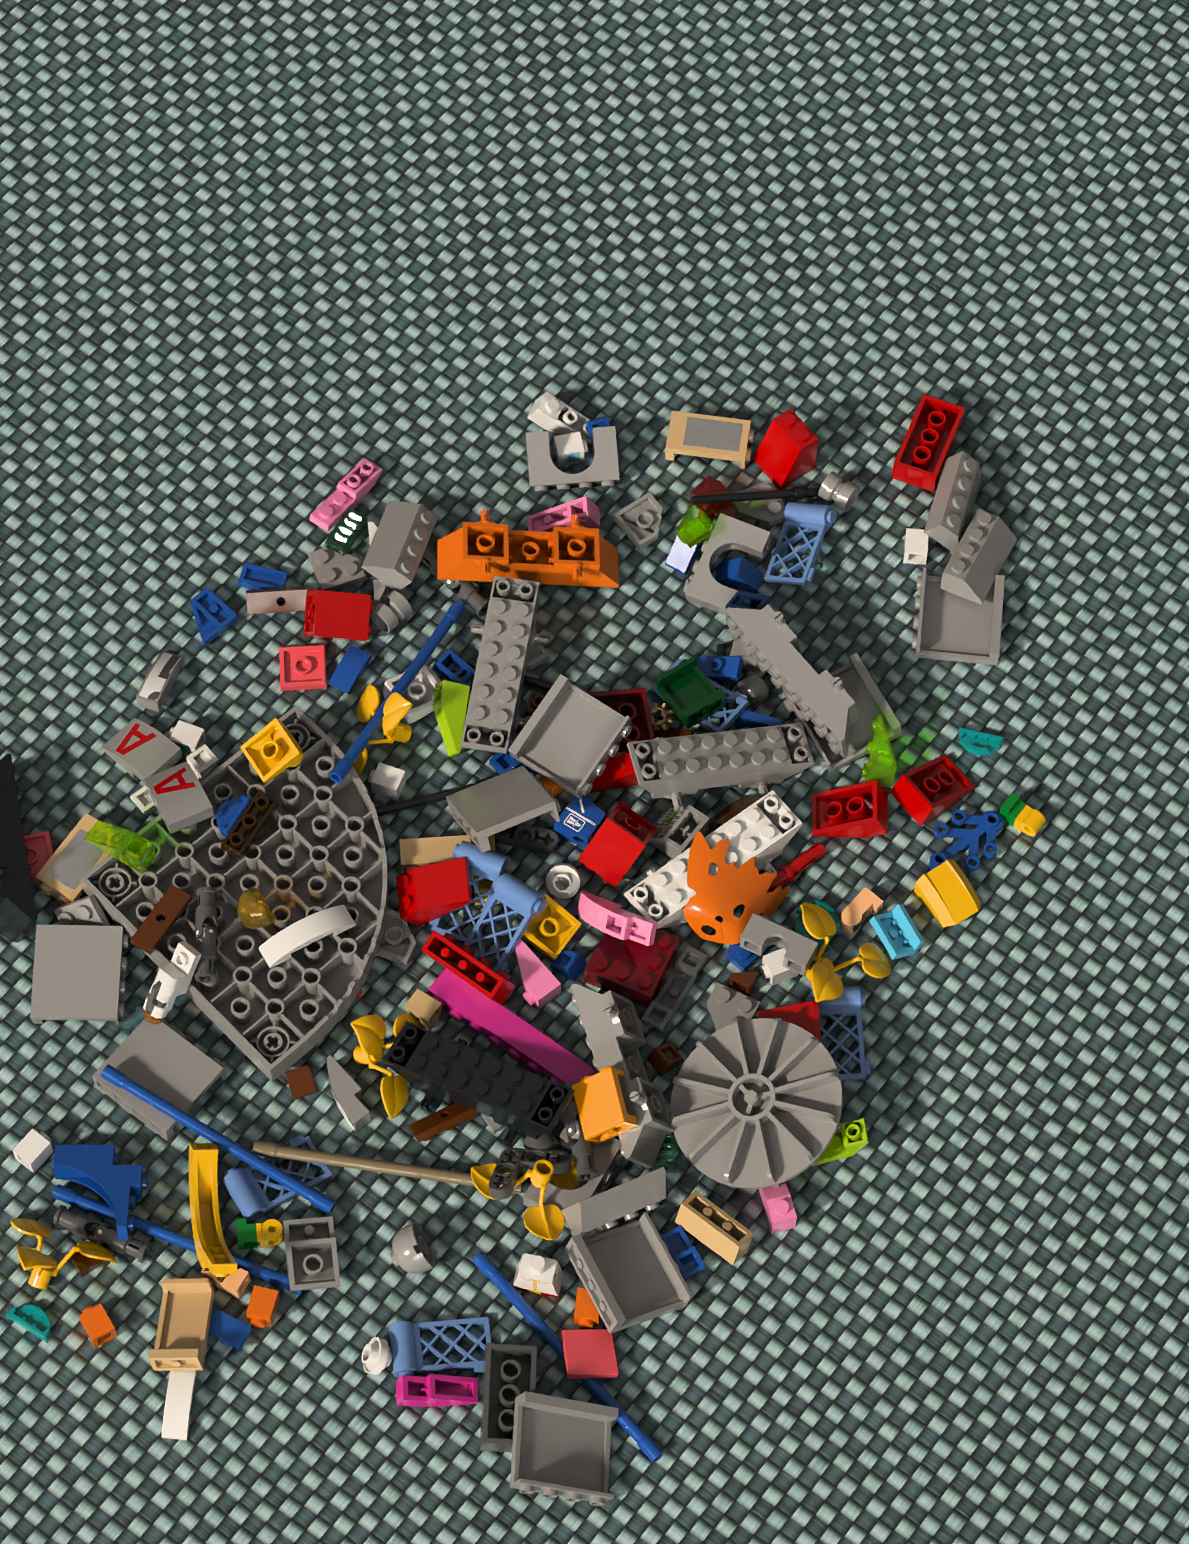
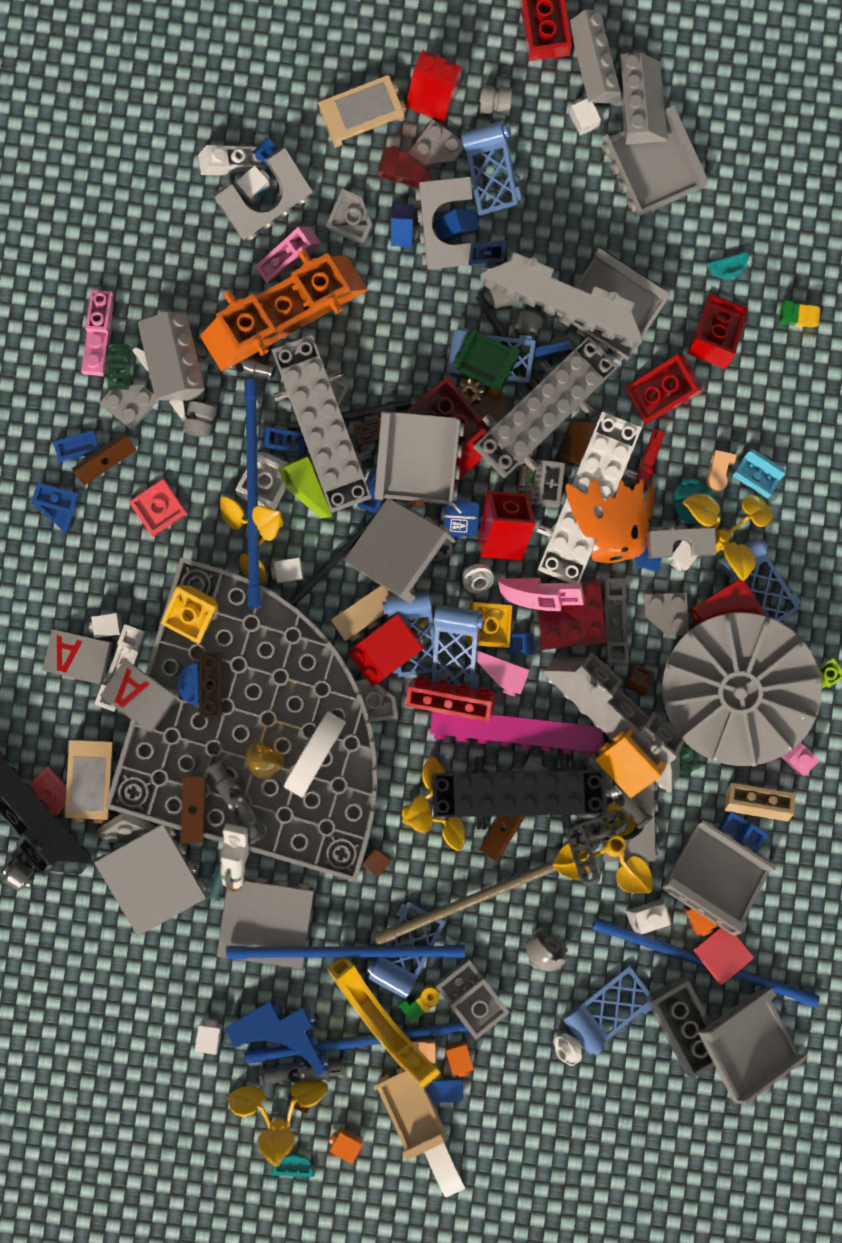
camera: 30 degrees left, 25 degrees up
clear neon green slope [84,820,156,874] -> none
slope [136,651,185,712] -> none
red slope [303,590,374,641] -> none
light grey slope [327,1055,371,1133] -> none
blue slope [328,645,373,695] -> none
dark pink slope [396,1374,478,1407] -> none
tan panel [405,989,442,1030] -> none
light grey slope [561,1167,666,1239] -> none
clear neon green slope [676,504,715,548] -> none
black bar [692,486,820,505] -> none
blue plate [697,656,743,681] -> none
reddish brown slope [729,972,759,996] -> none
clear neon green slope [861,713,897,788] -> none
yellow slope [914,859,981,927] -> none
blue plant [929,809,1004,872] -> none

